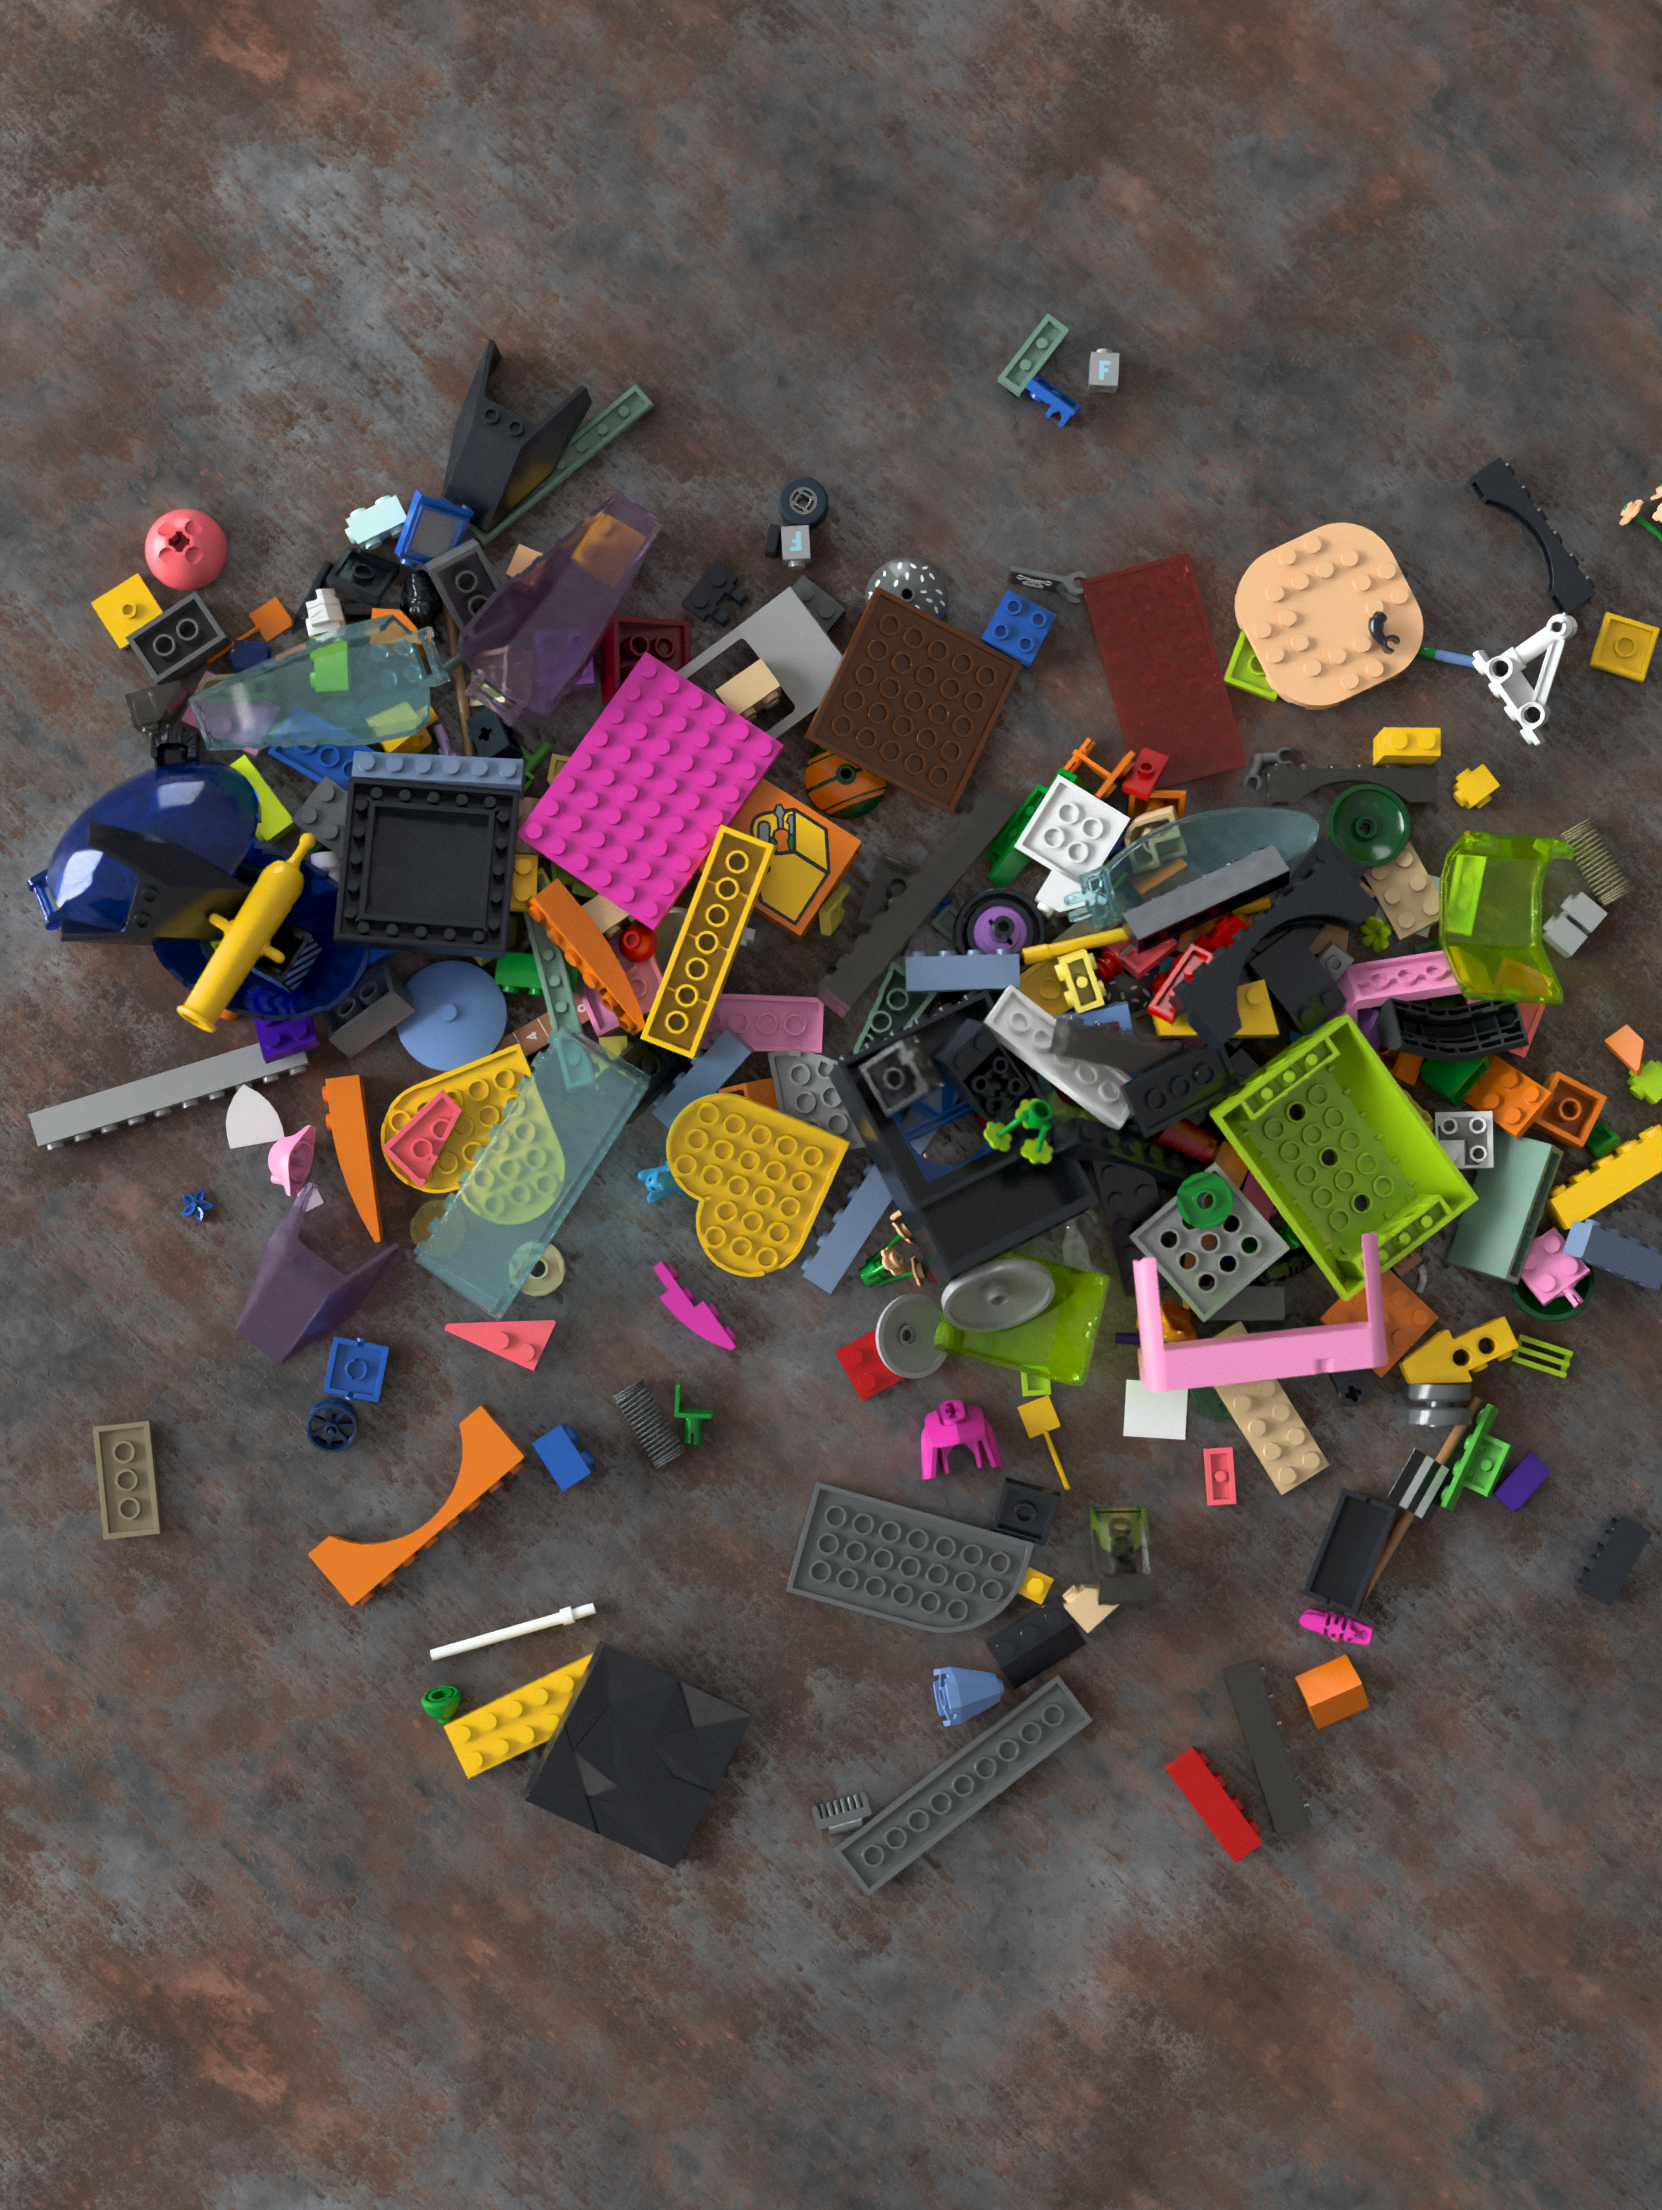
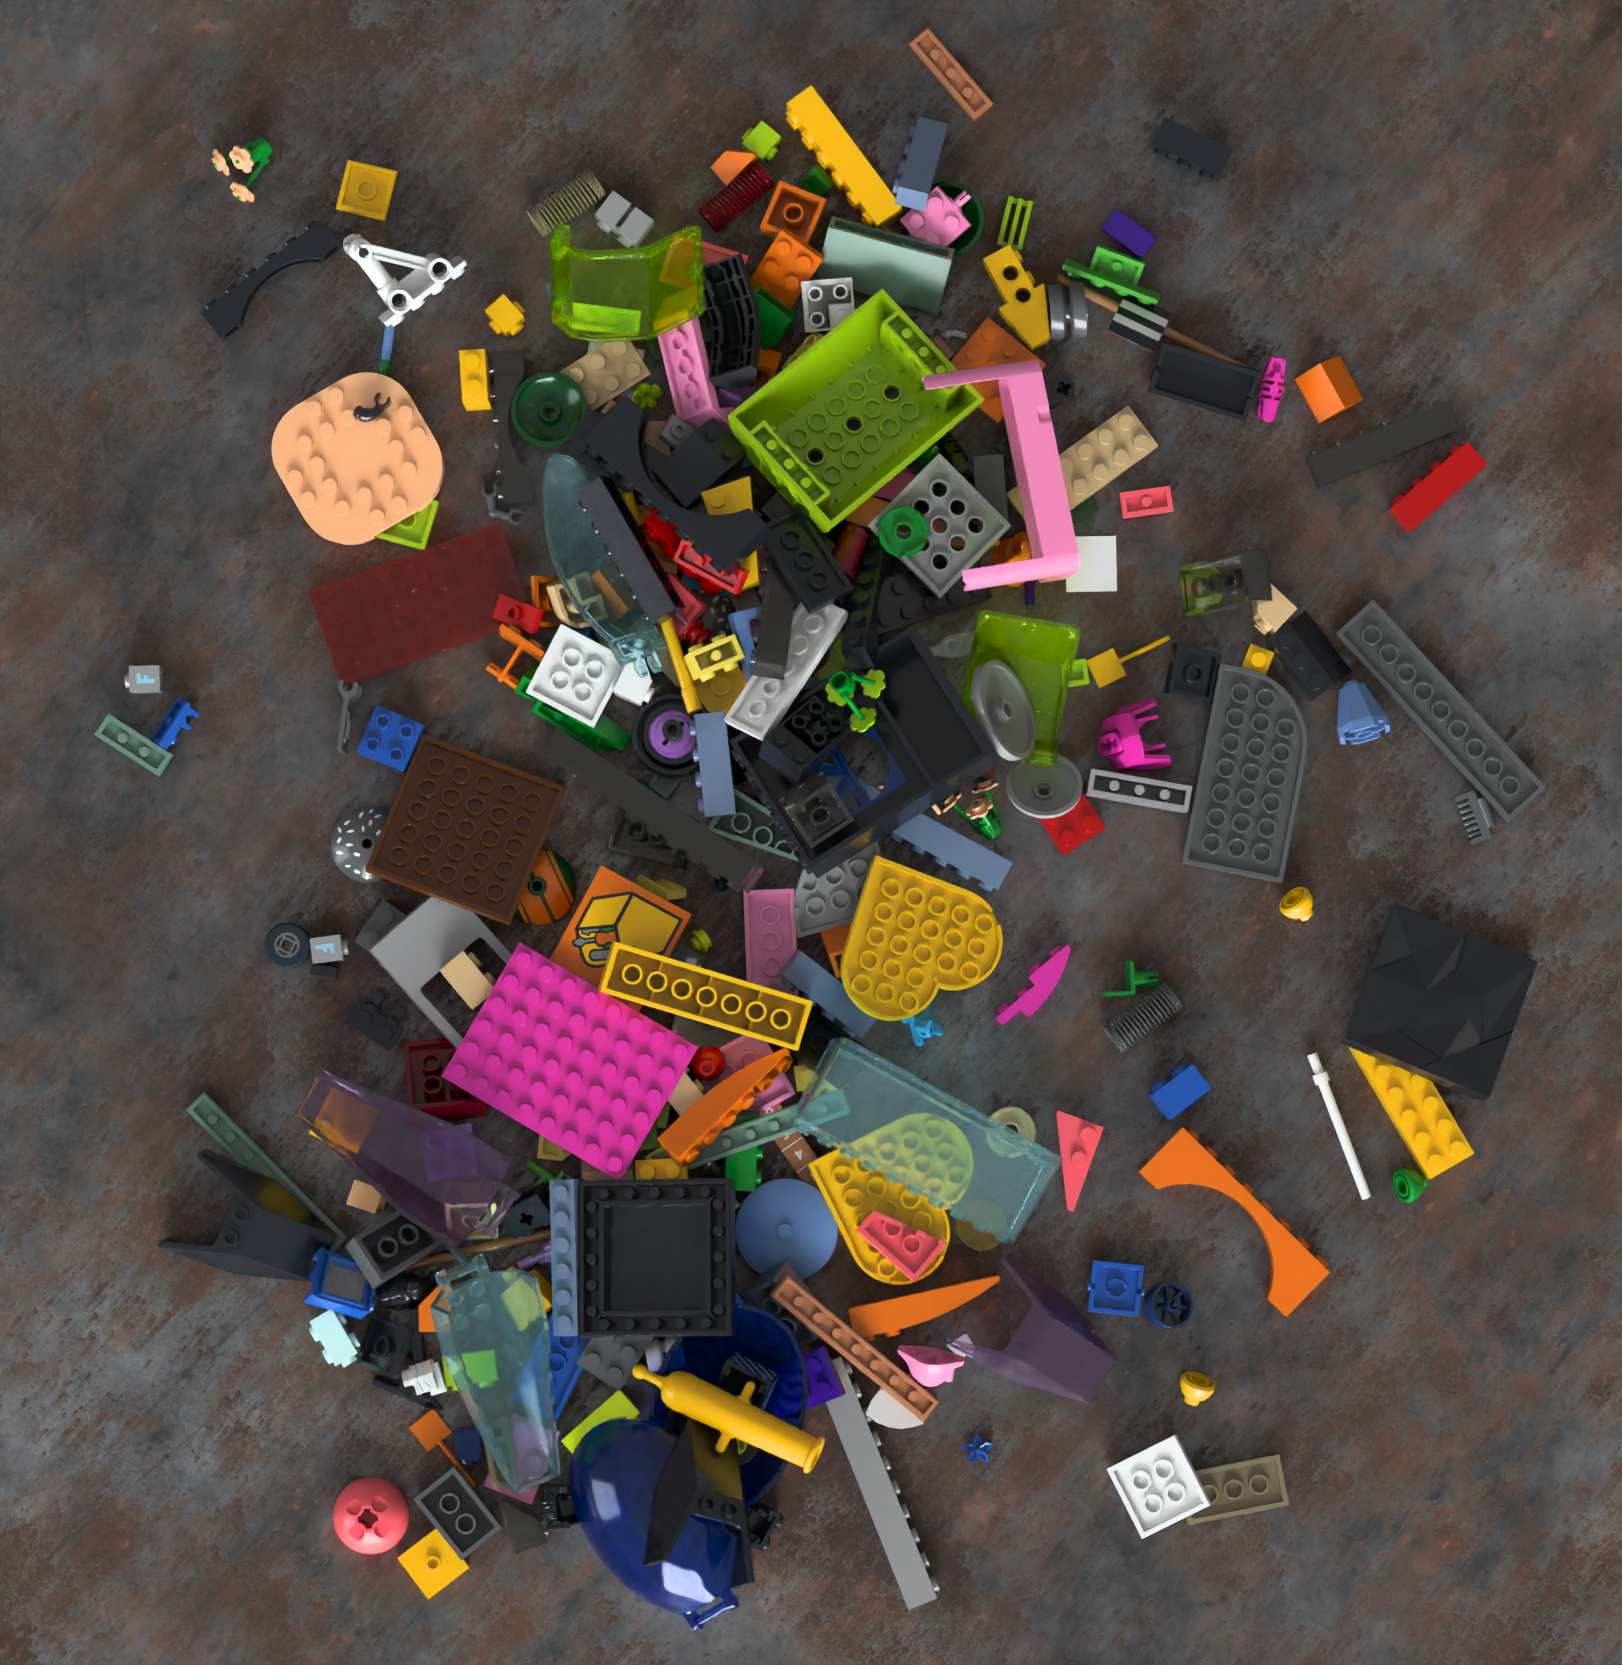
camera: 100 degrees left, 0 degrees up
none -> neon yellow plate [689,929,712,954]
none -> dark red piece [698,161,776,233]
none -> black piece [735,1502,783,1551]
none -> nougat tile [769,1274,939,1422]
none -> light grey brick [1085,768,1192,813]
none -> white plate [1107,1434,1211,1539]
none -> yellow brick [1180,1372,1216,1406]
none -> yellow brick [1279,887,1313,921]

